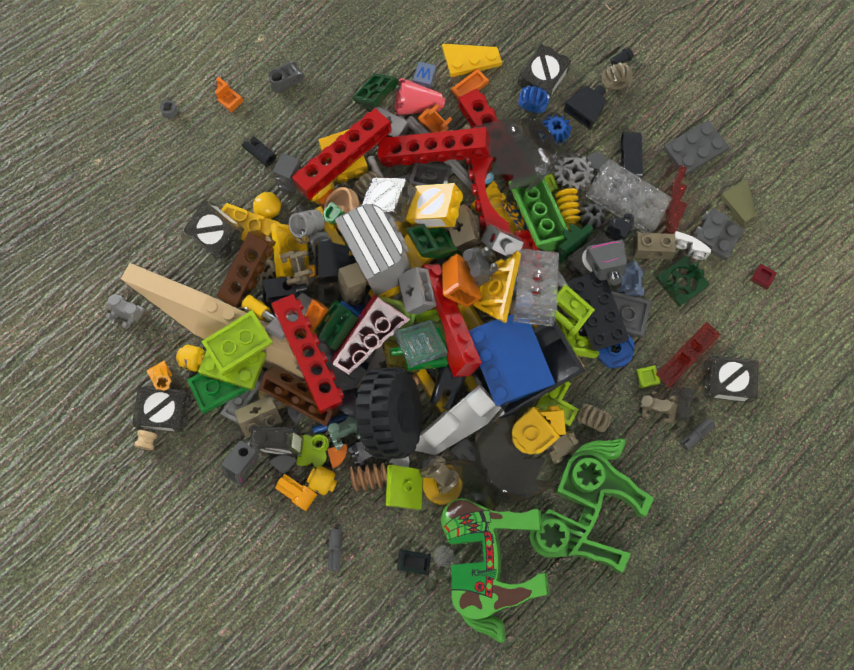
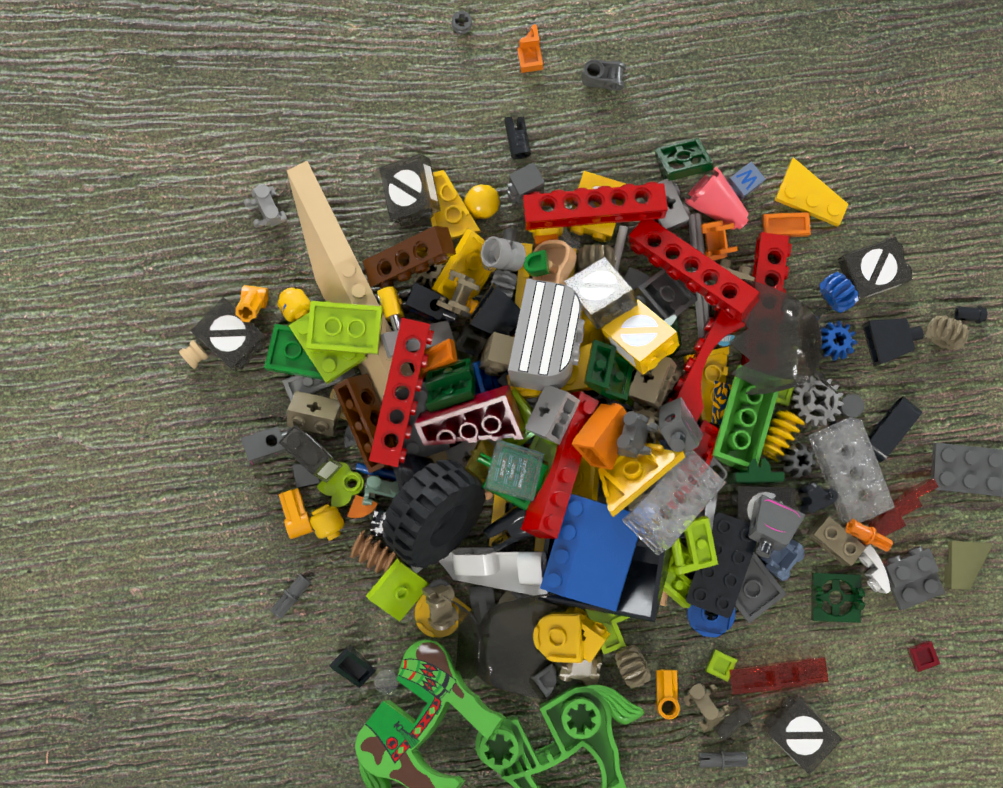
camera: 35 degrees right, 10 degrees up
none -> dark grey tile [533,664,557,698]
none -> light orange piece [655,669,680,720]
none -> orange axle [845,519,893,552]

